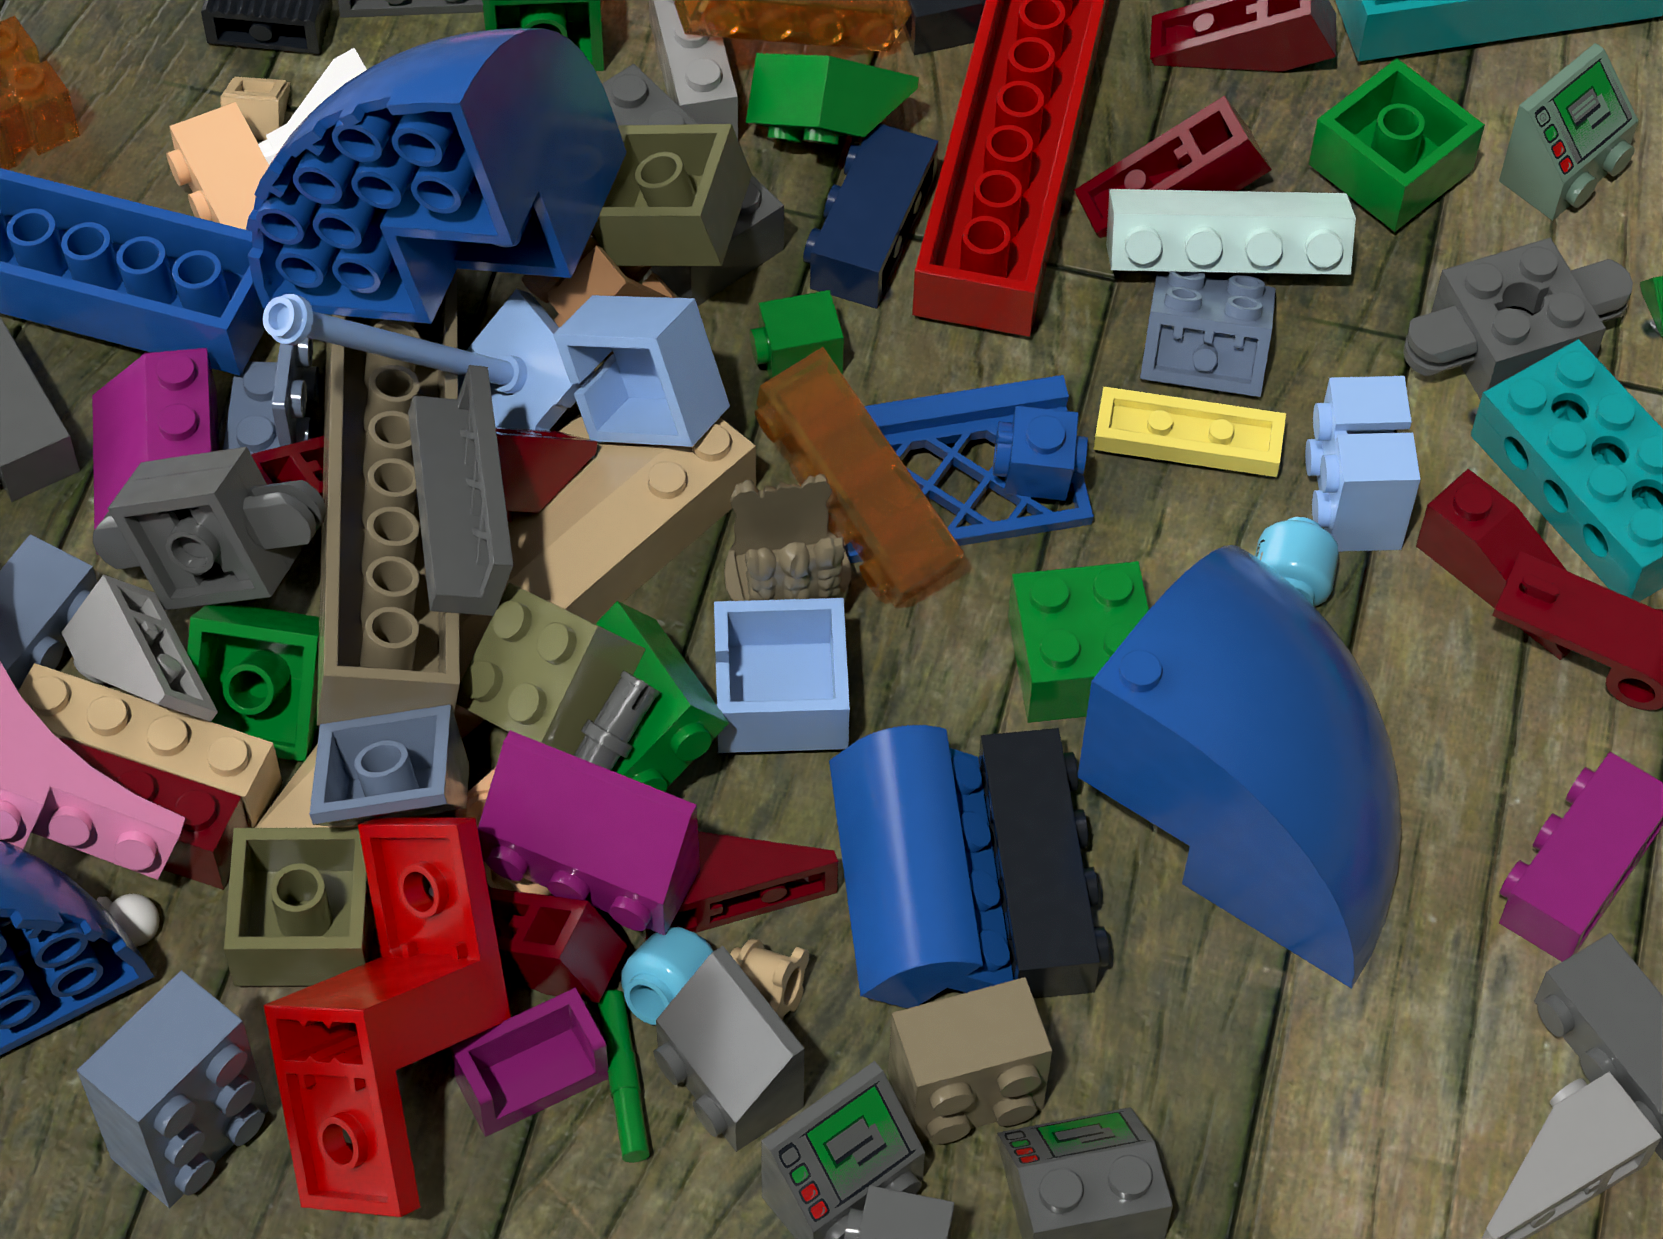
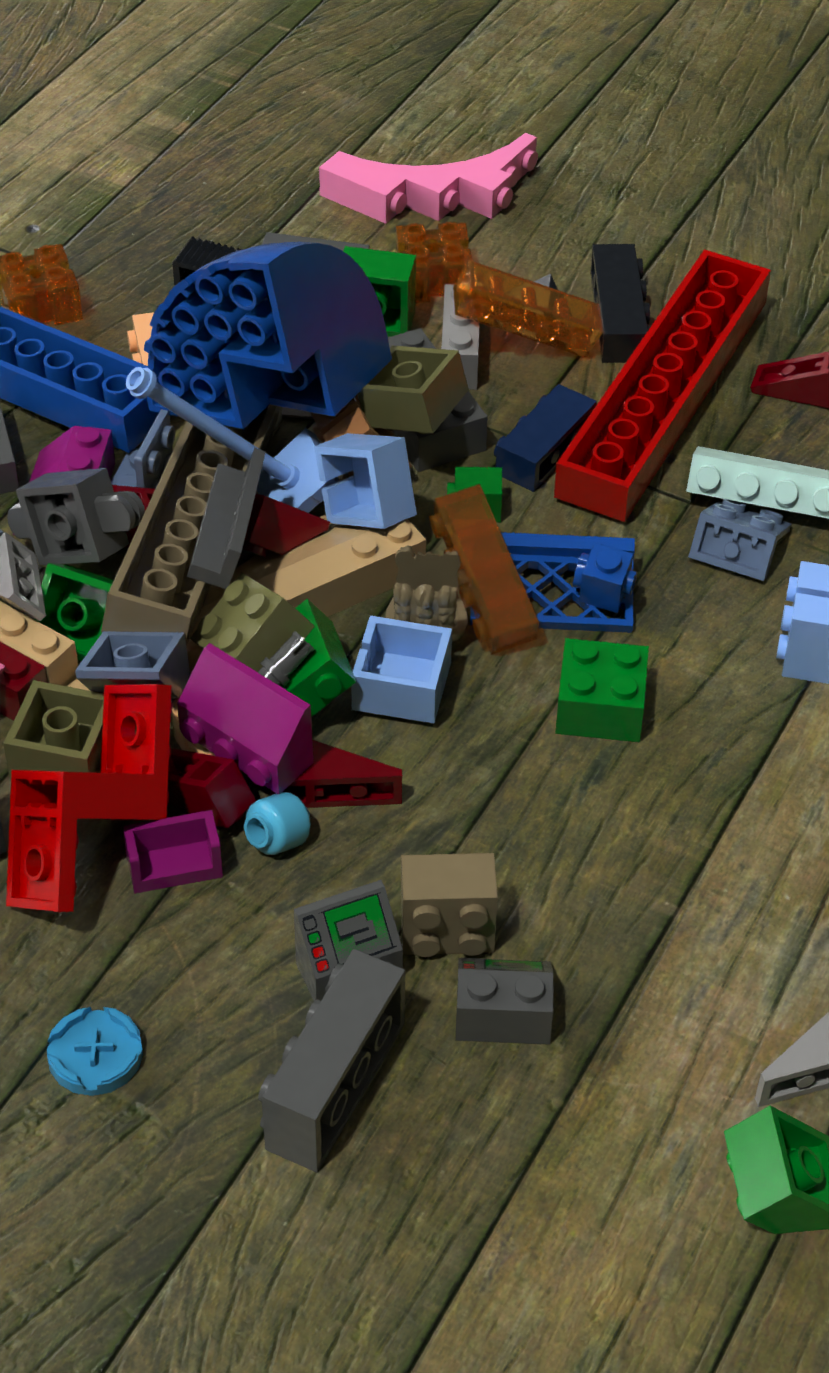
camera: 15 degrees right, 10 degrees down
green piece [598,990,650,1163] -> none
dark grey slope [653,946,805,1152] -> none
tan brick [730,938,809,1020] -> none
green slope [746,53,919,146] -> none
blue brick [829,725,1014,1008] -> none
black brick [979,728,1109,999] -> none
dark red slope [1074,95,1272,238] -> none
blue brick [1078,545,1401,989] -> none
light yellow plate [1093,386,1286,477] -> none
medium azure head [1255,517,1339,607] -> none

